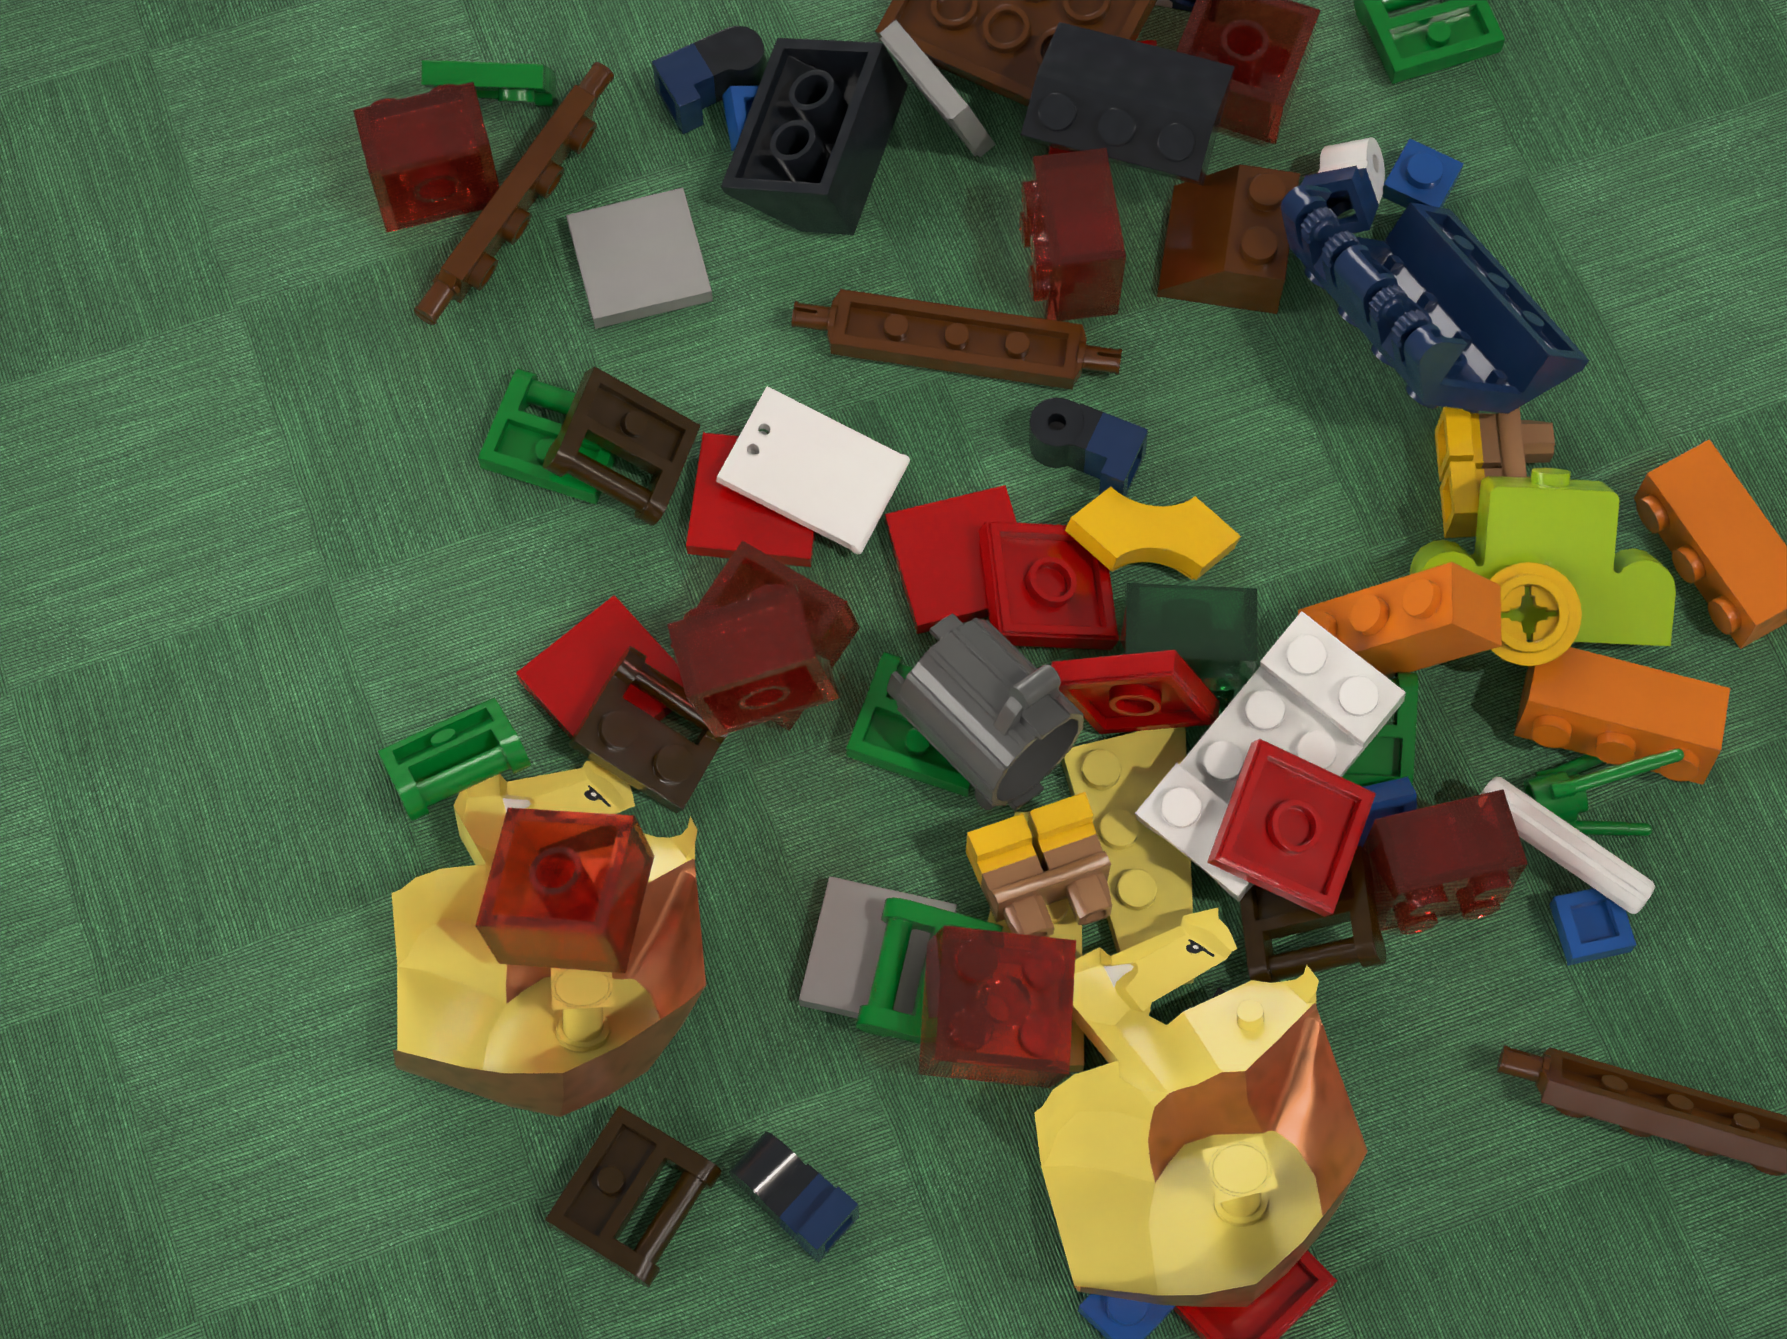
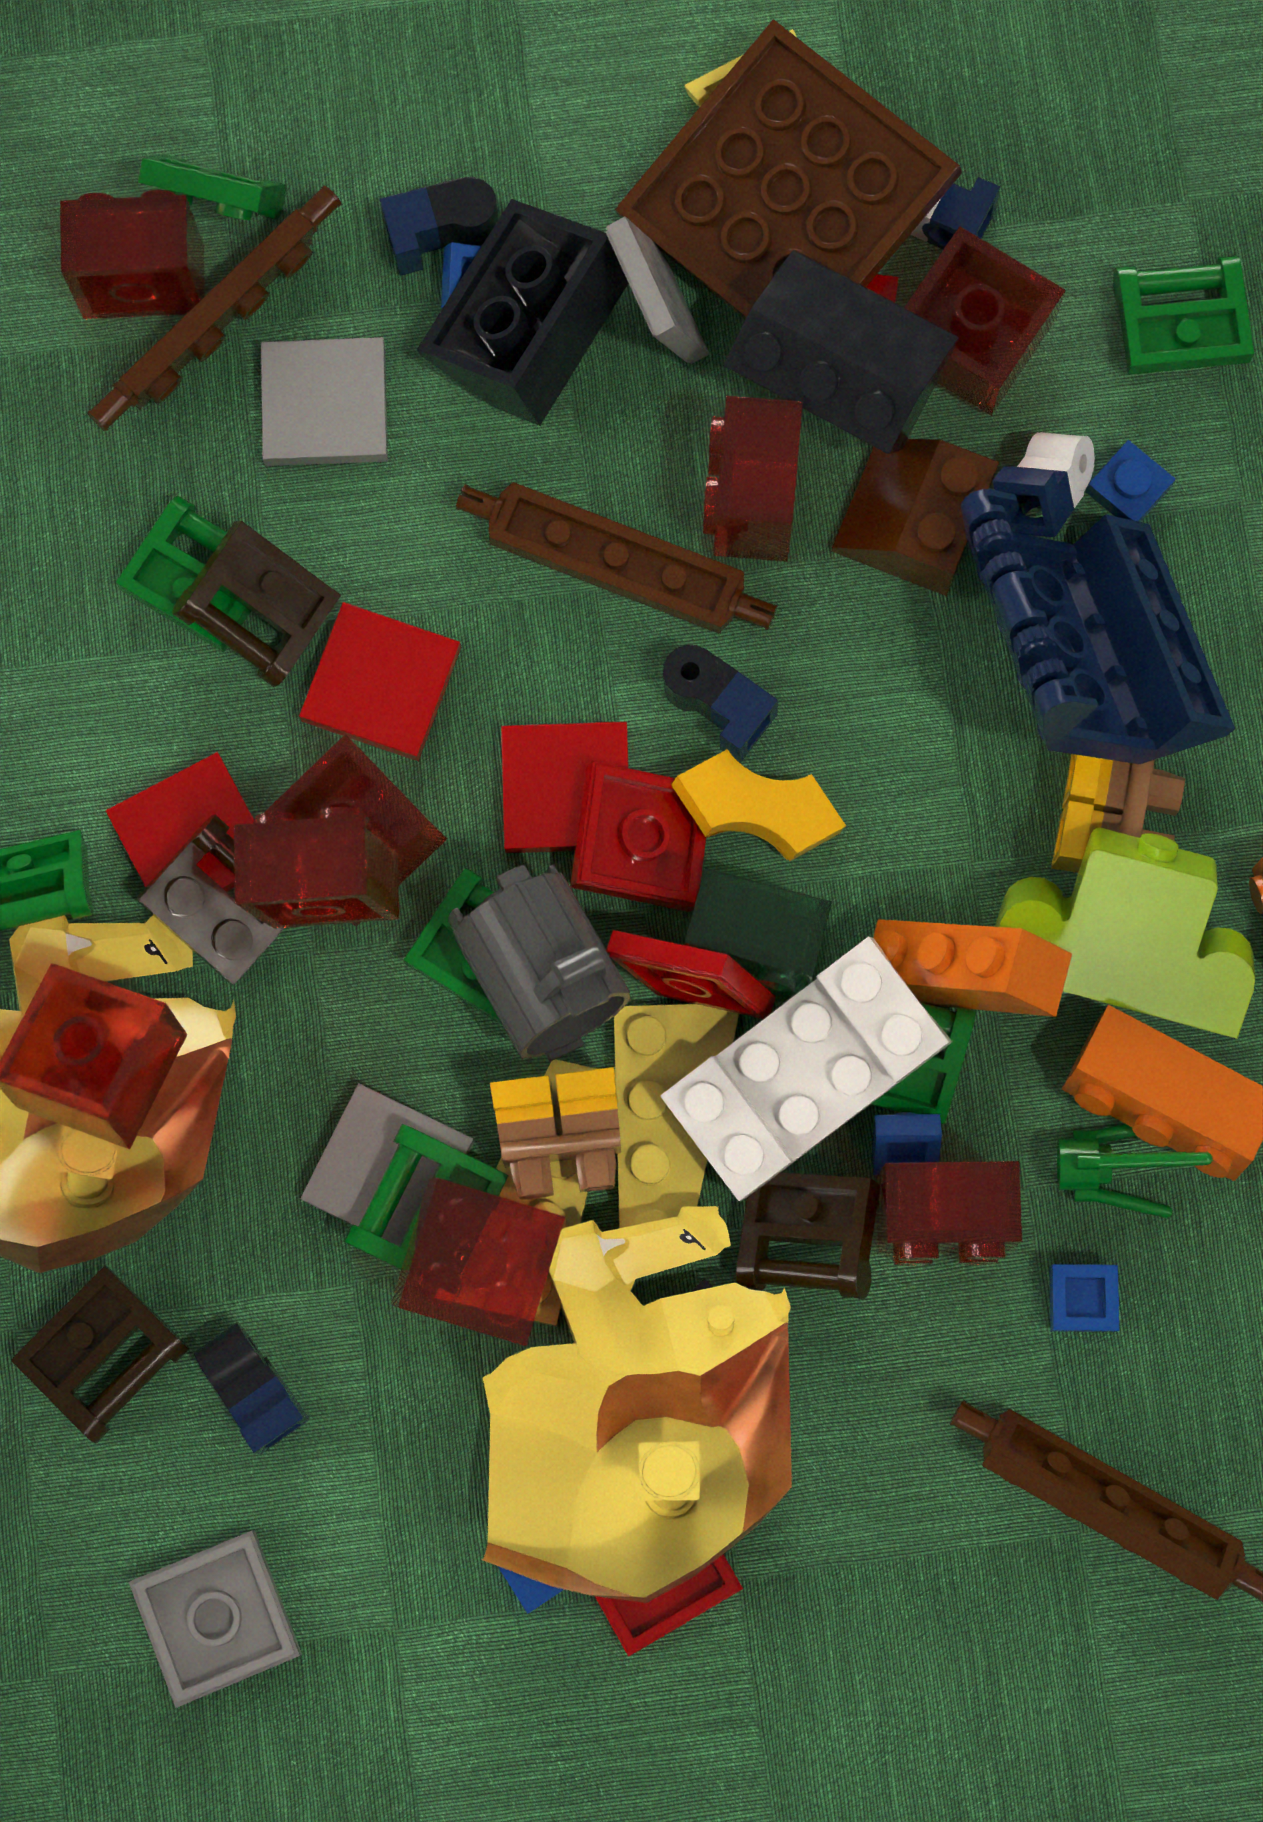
camera: 15 degrees right, 10 degrees up
white container [716,386,910,554] -> none
red tile [1207,739,1376,917] -> none
white axle [1477,776,1655,914] -> none
yellow gear [1490,562,1582,667] -> none

